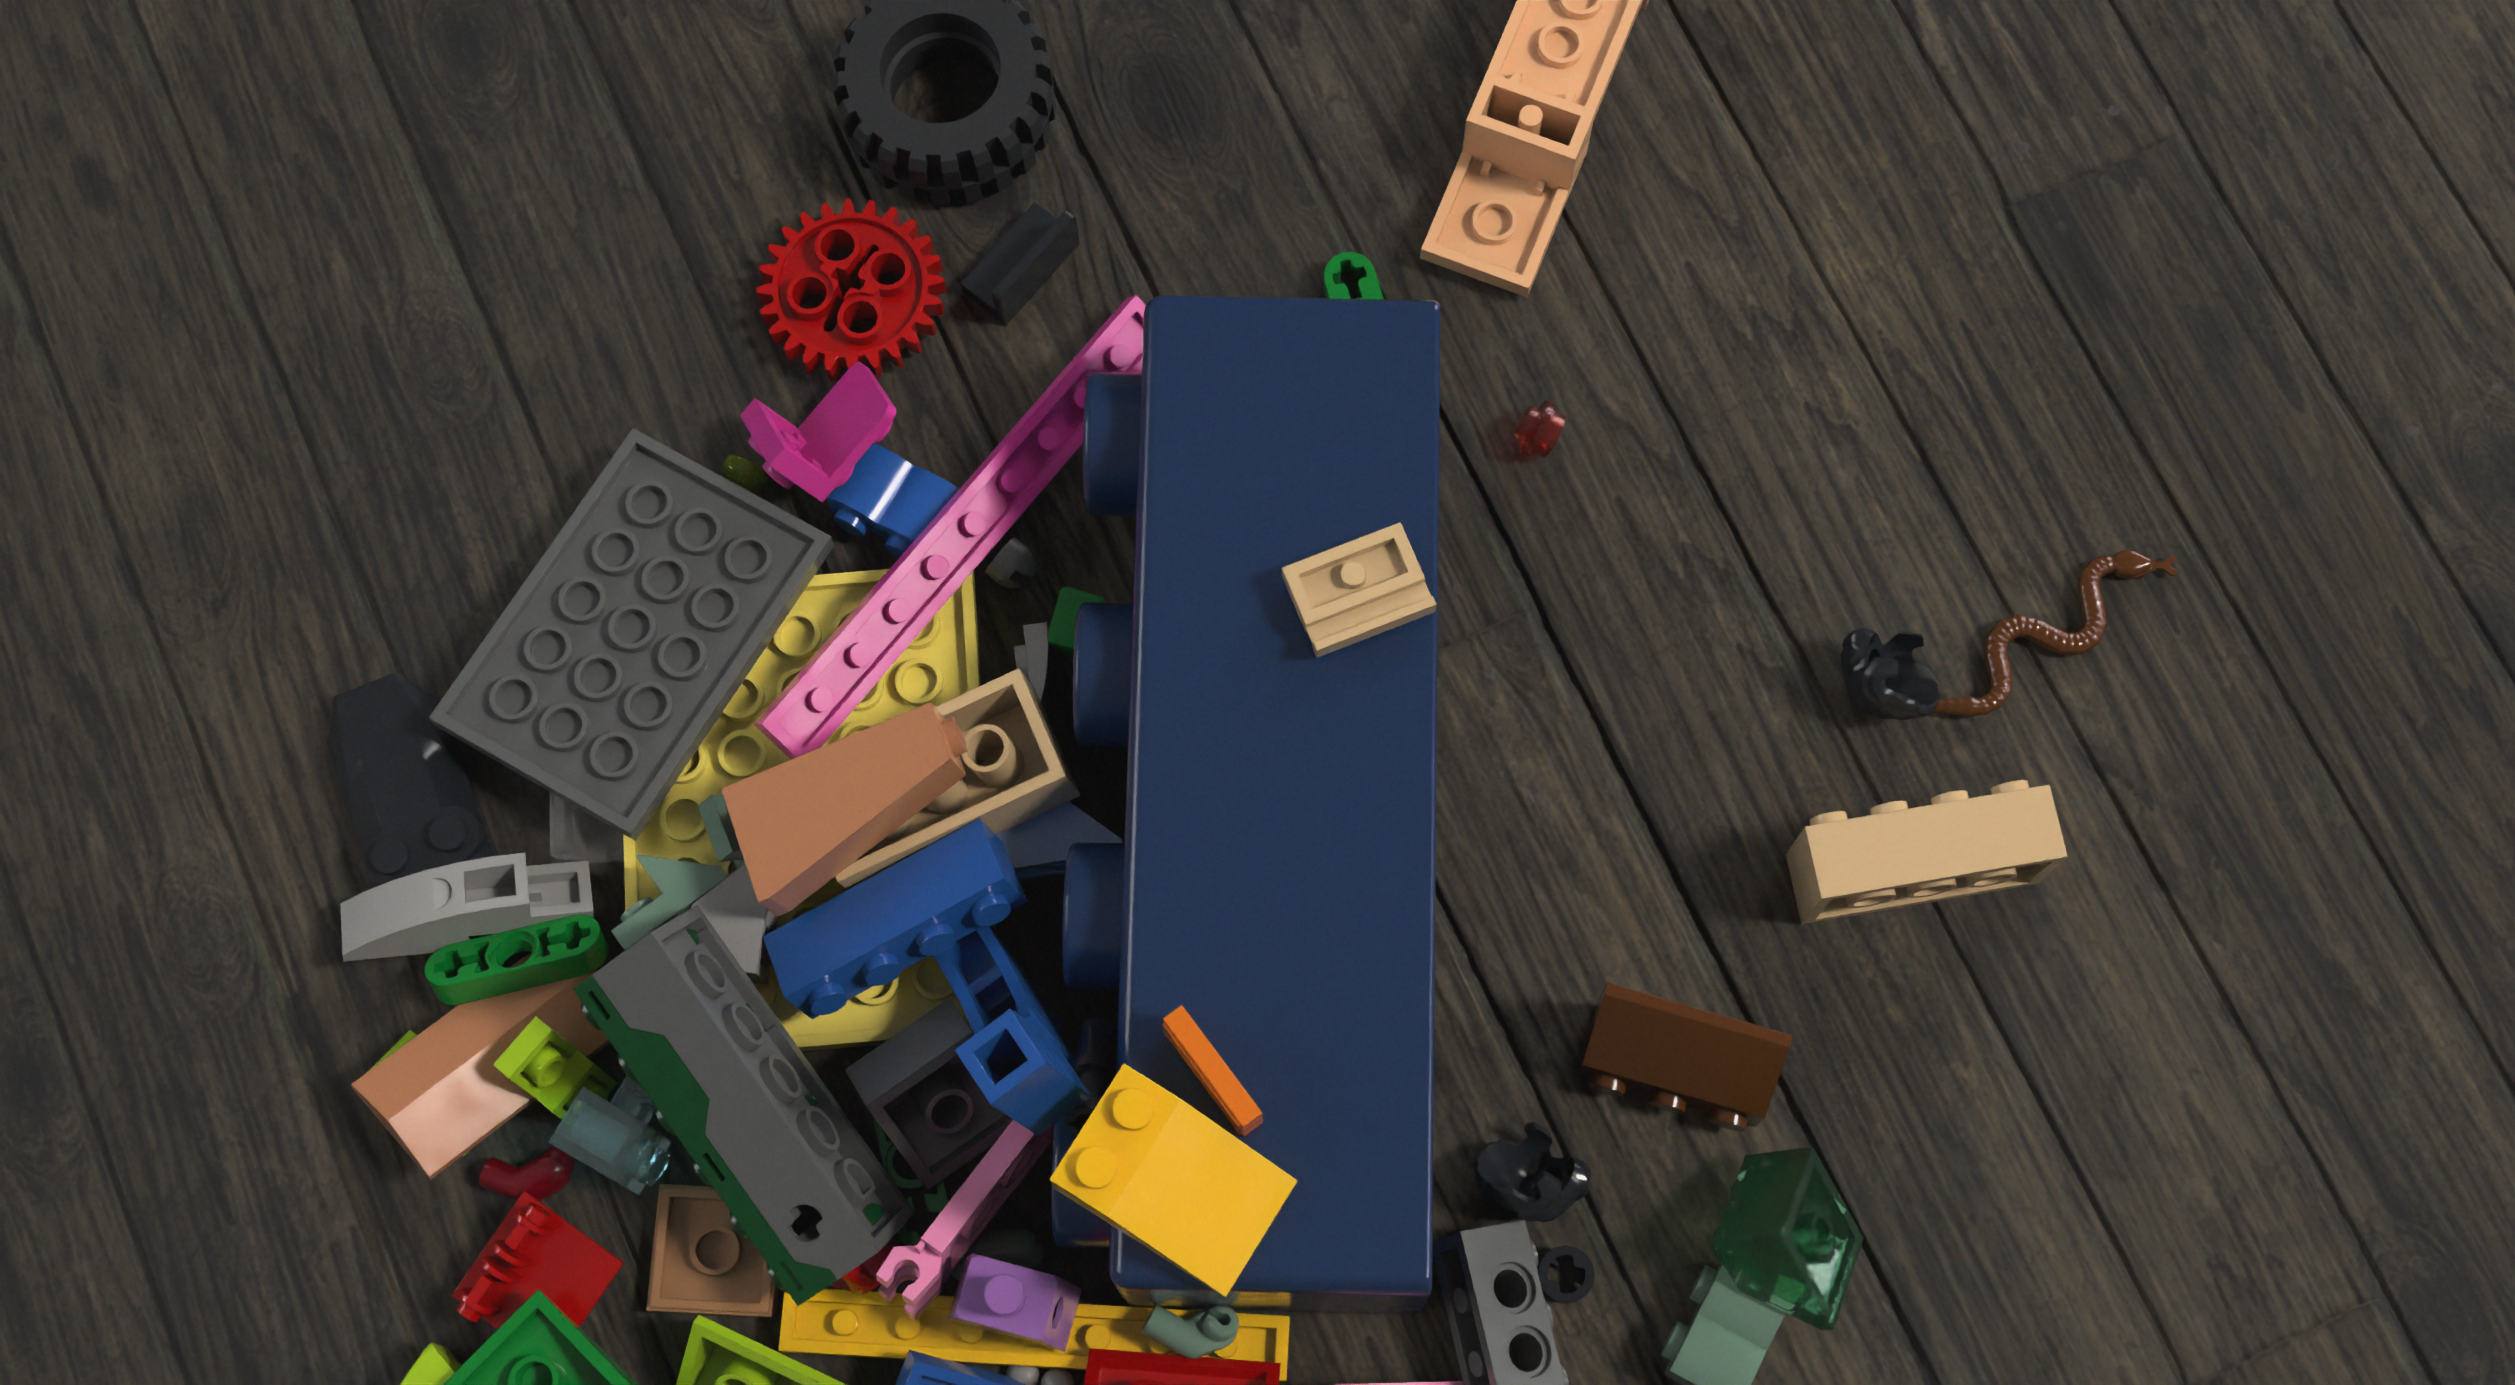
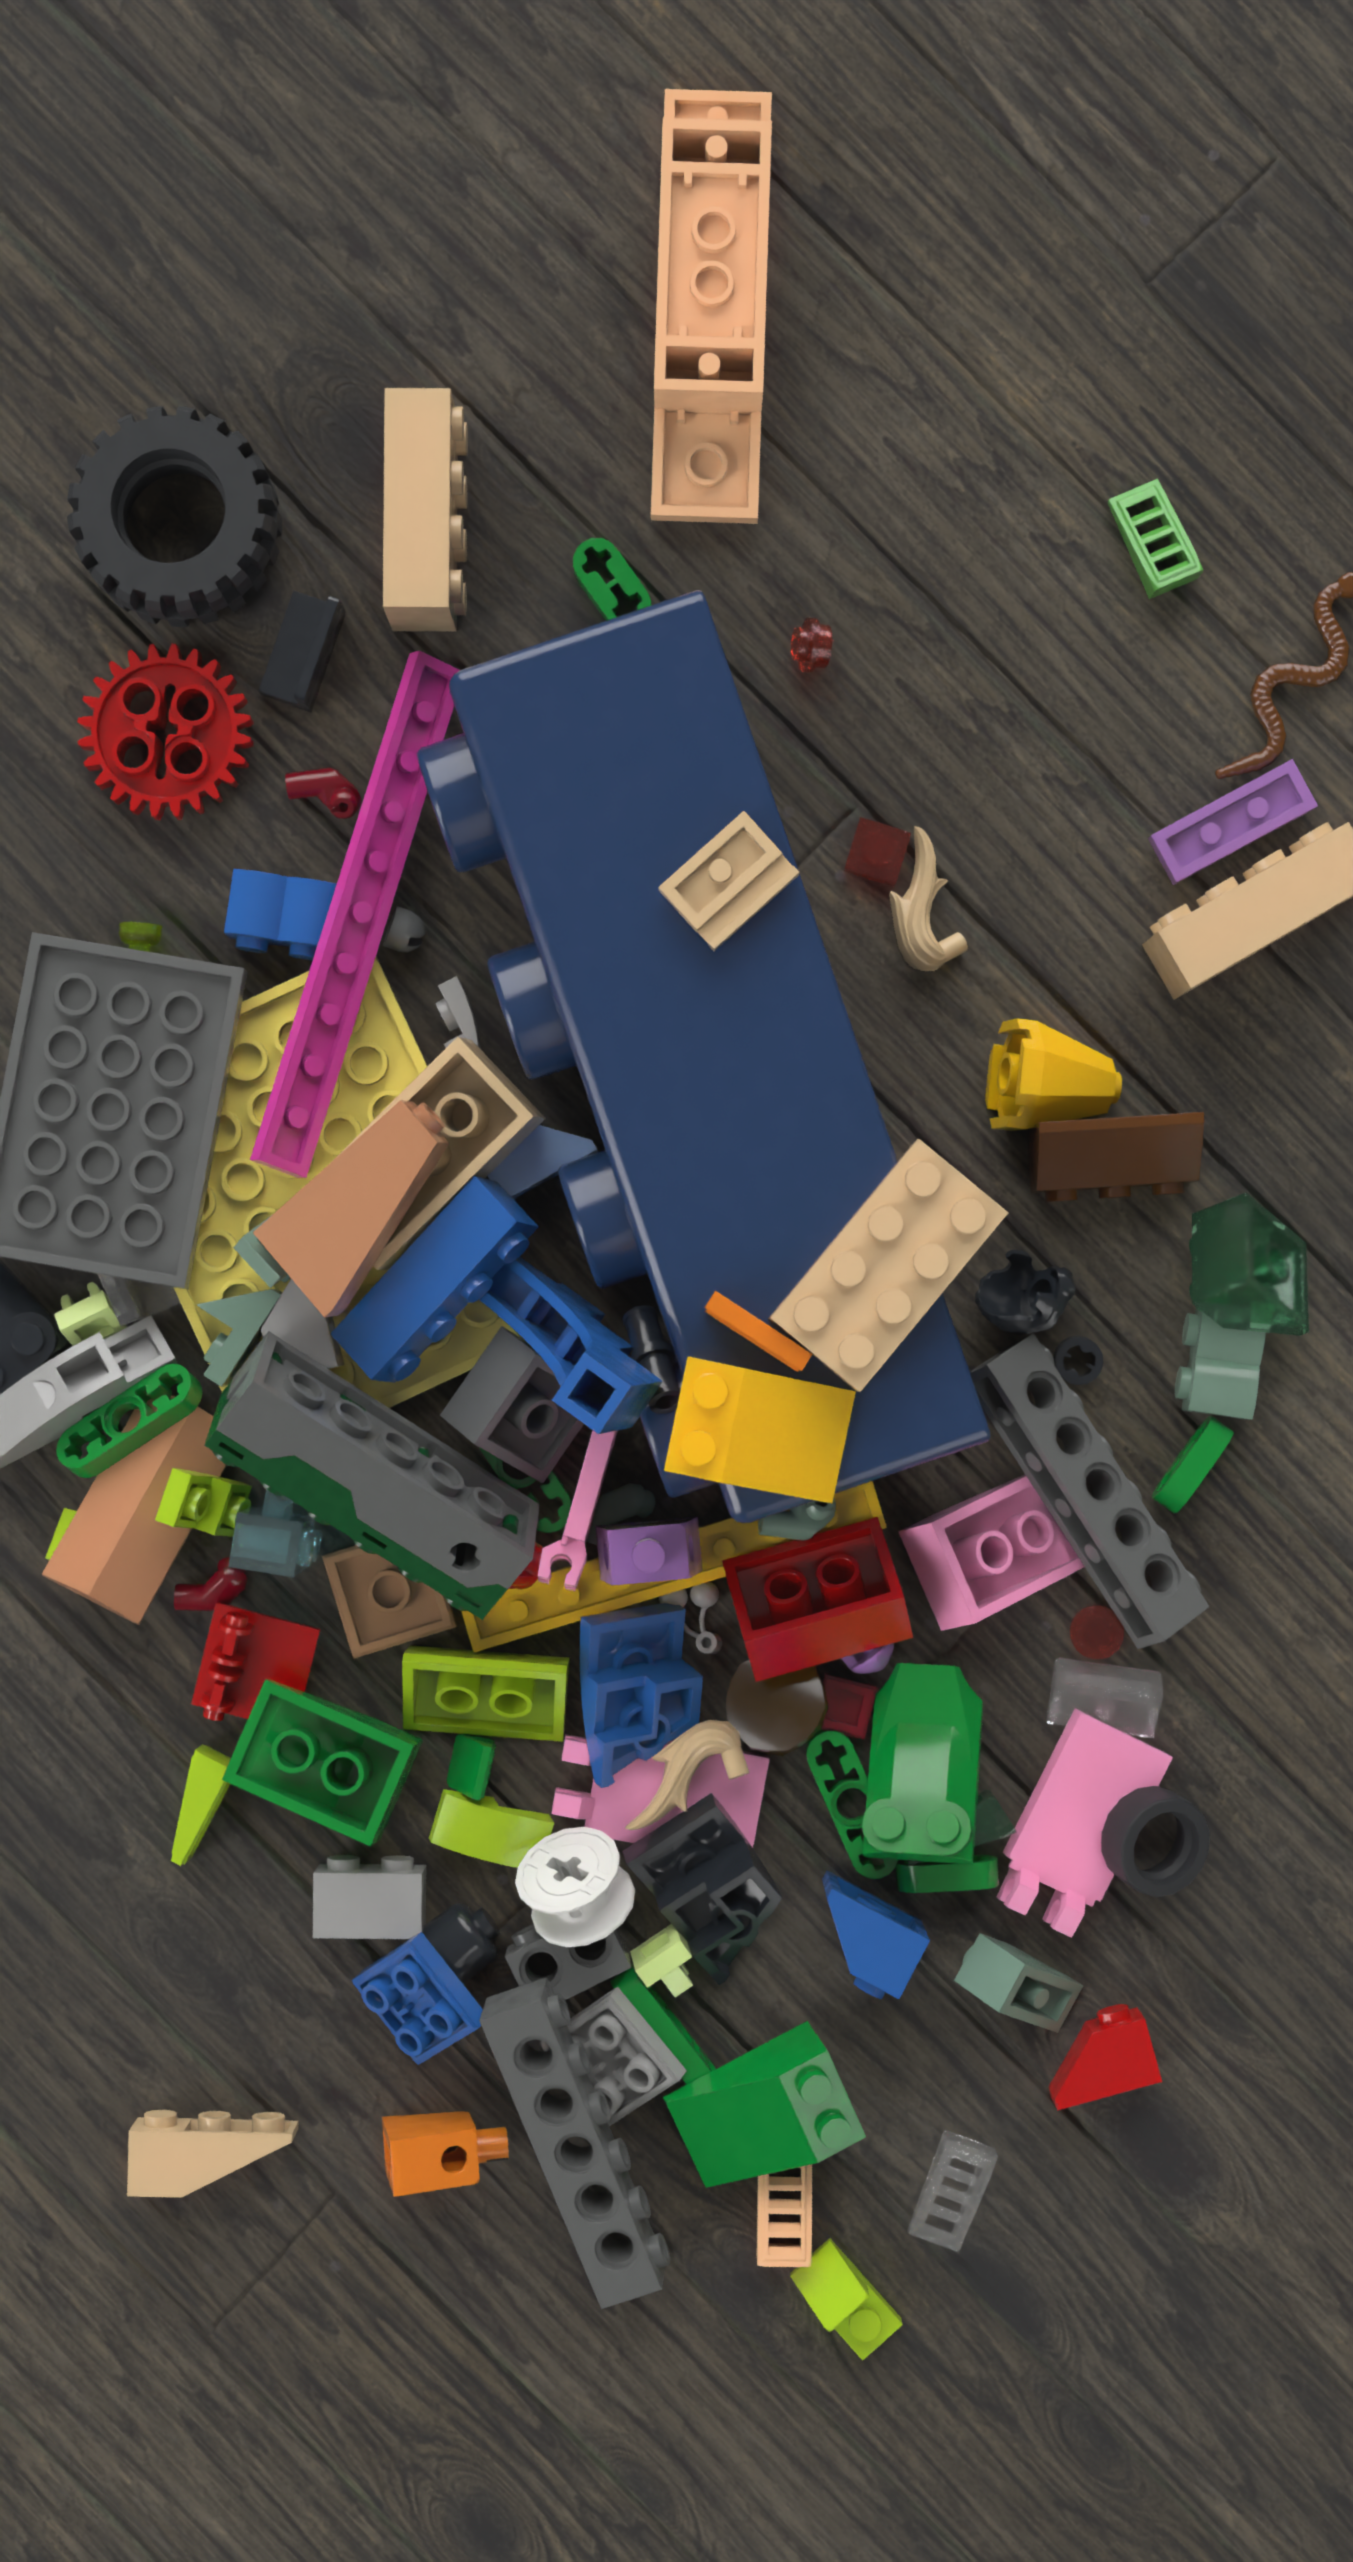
camera: 20 degrees left, 15 degrees up
dark pink bracket [740,362,897,502] -> none
green slope [1047,587,1105,664] -> none
black hair [1840,628,1940,721] -> none
none -> yellowish green tile [54,1282,127,1346]
none -> dark red arm [285,768,361,819]
none -> tan brick [383,388,468,632]
none -> tan brick [768,1139,1009,1392]
none -> clear red plate [844,817,911,887]
none -> tan piece [889,826,968,971]
none -> yellow cone [985,1018,1122,1131]
none -> bright green slope [1107,479,1204,599]
none -> medium lavender plate [1148,759,1318,885]

